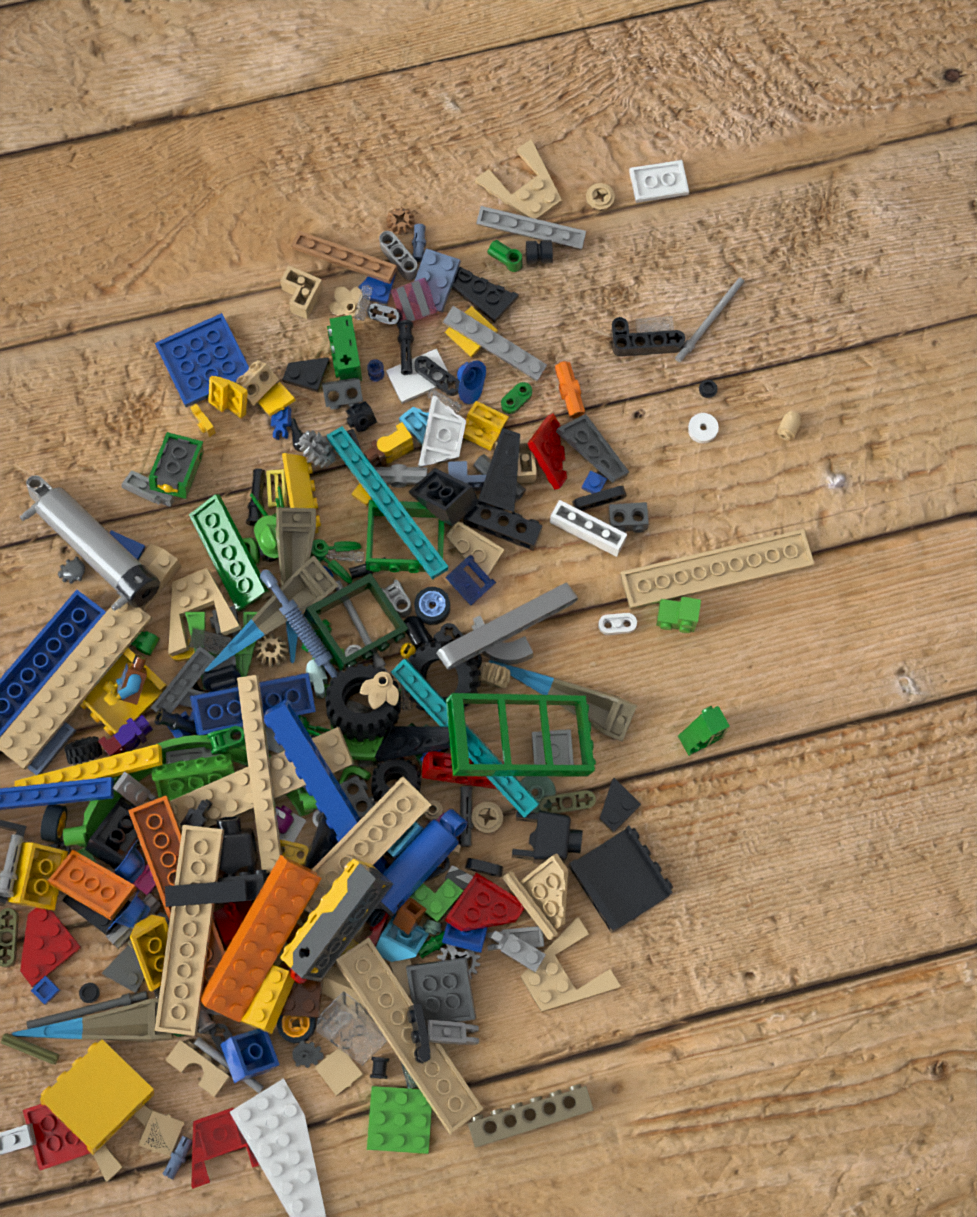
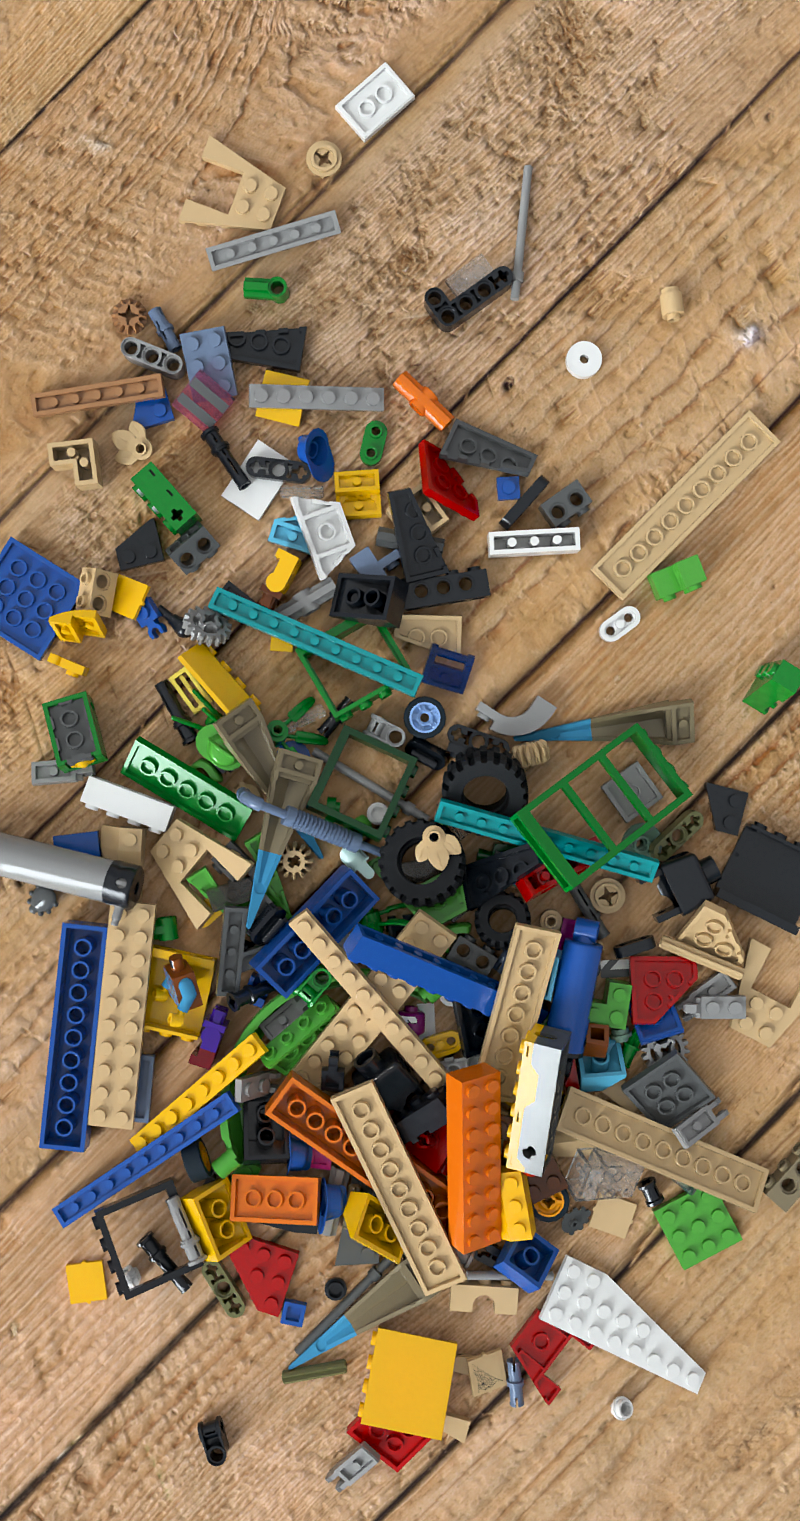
camera: 30 degrees left, 15 degrees up
black tyre [64,736,103,765] -> none
black tile [165,880,248,907] -> none
black brick [346,401,378,432] -> none
clear axle [354,285,373,321] -> none
beam [367,303,402,325] -> none
clear blue bush [367,359,385,382] -> none
yellow hinge [400,643,416,659] -> none
black hinge [407,1003,431,1064] -> none
light grey beam [436,583,578,670] -> none
black wheel [526,240,553,265] -> none
black plate [699,380,718,398] -> none
none -> white brick [80,775,177,834]

